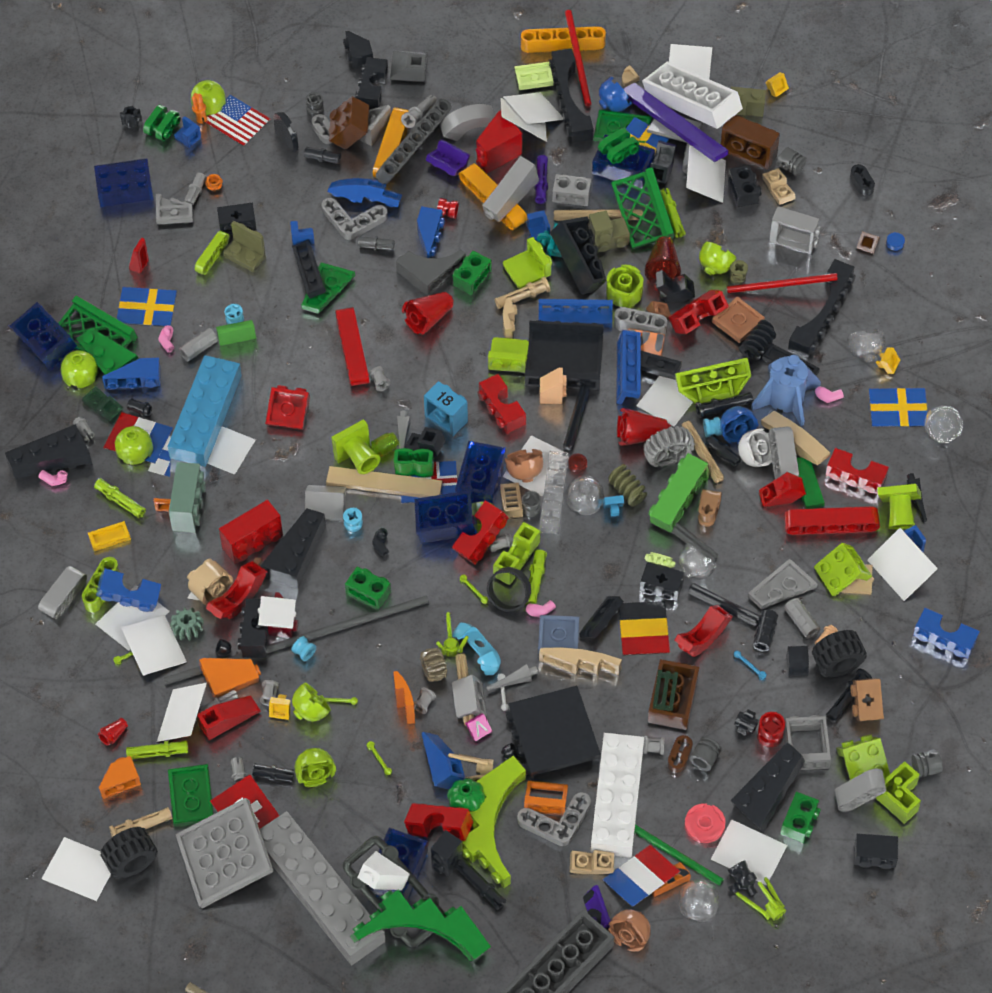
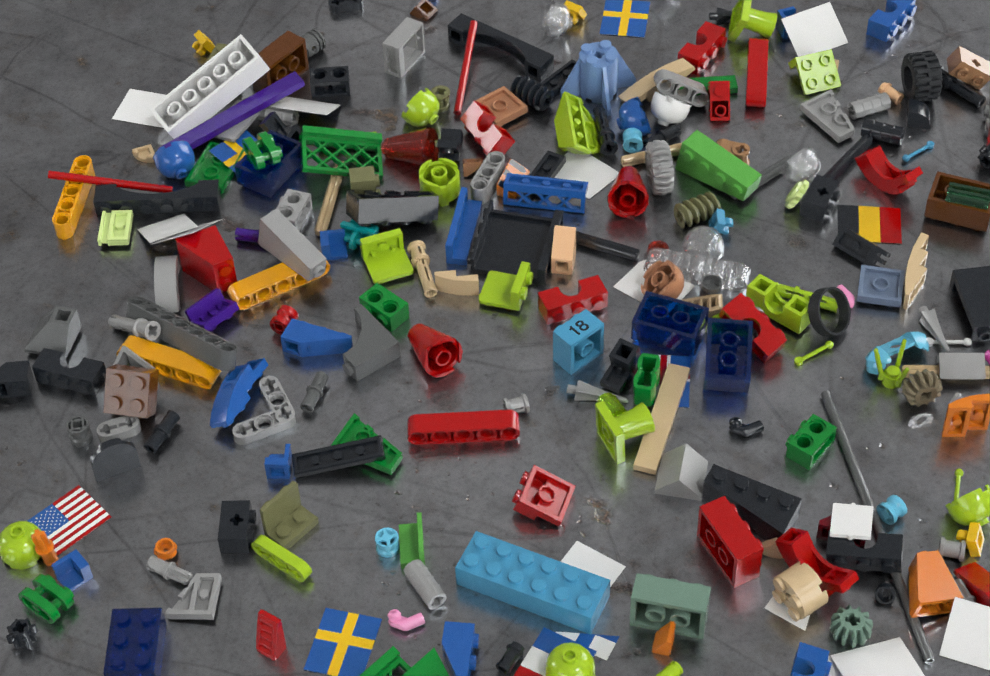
camera: 80 degrees left, 10 degrees down
medium azure wheel [343,508,363,532] -> none
tan slope [762,169,795,205] -> none

